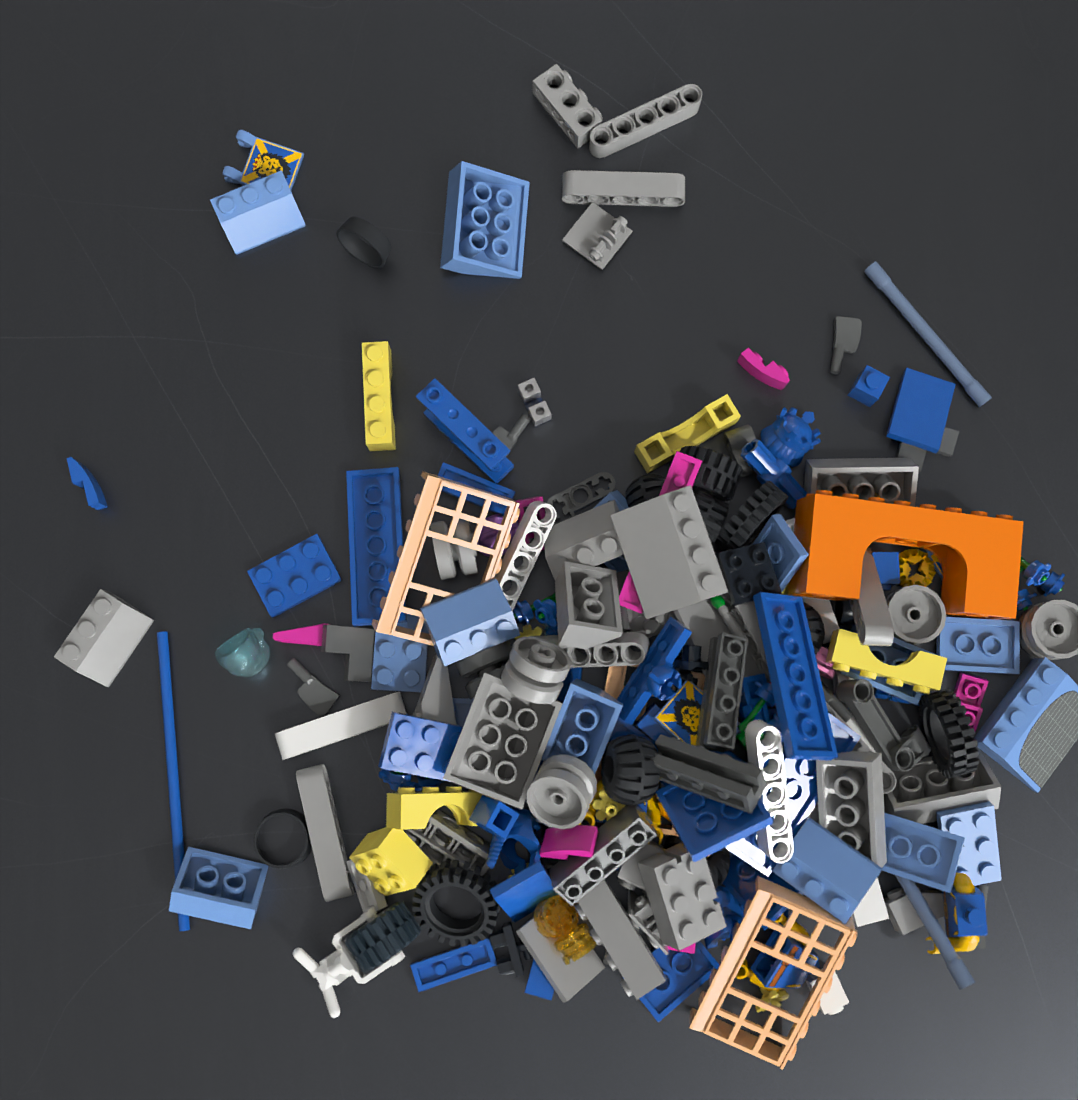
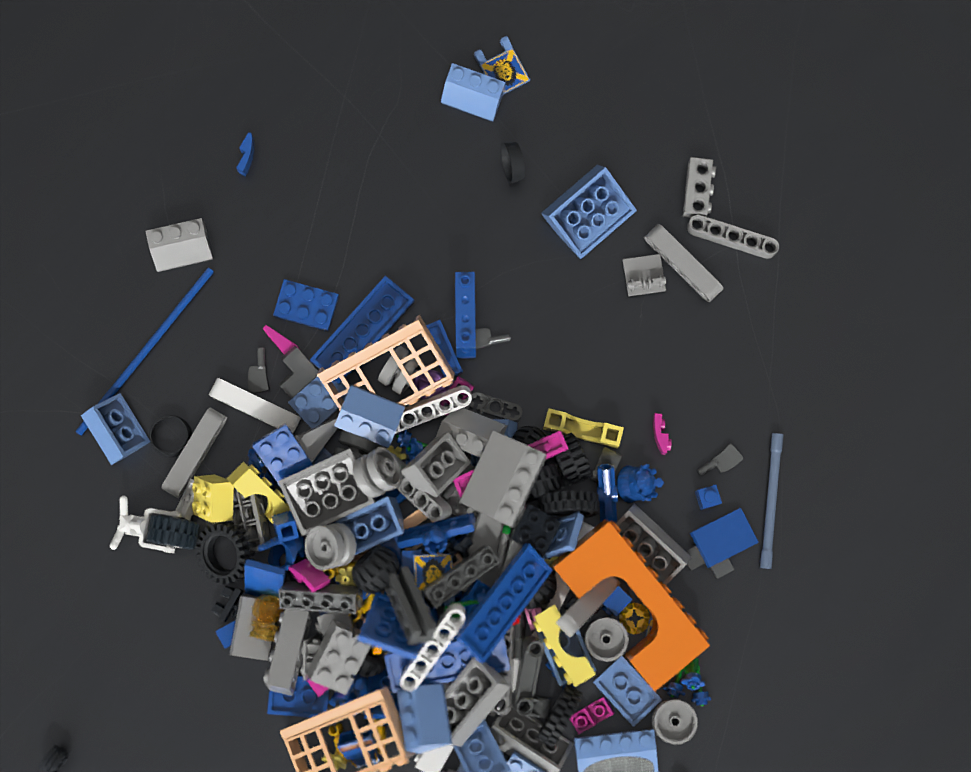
camera: 45 degrees right, 0 degrees up
clear light blue piece [215,628,270,677] -> none
light yellow arch [362,341,396,451] -> none
blue plate [410,936,497,992] -> none
flat silver piece [518,378,552,427] -> none

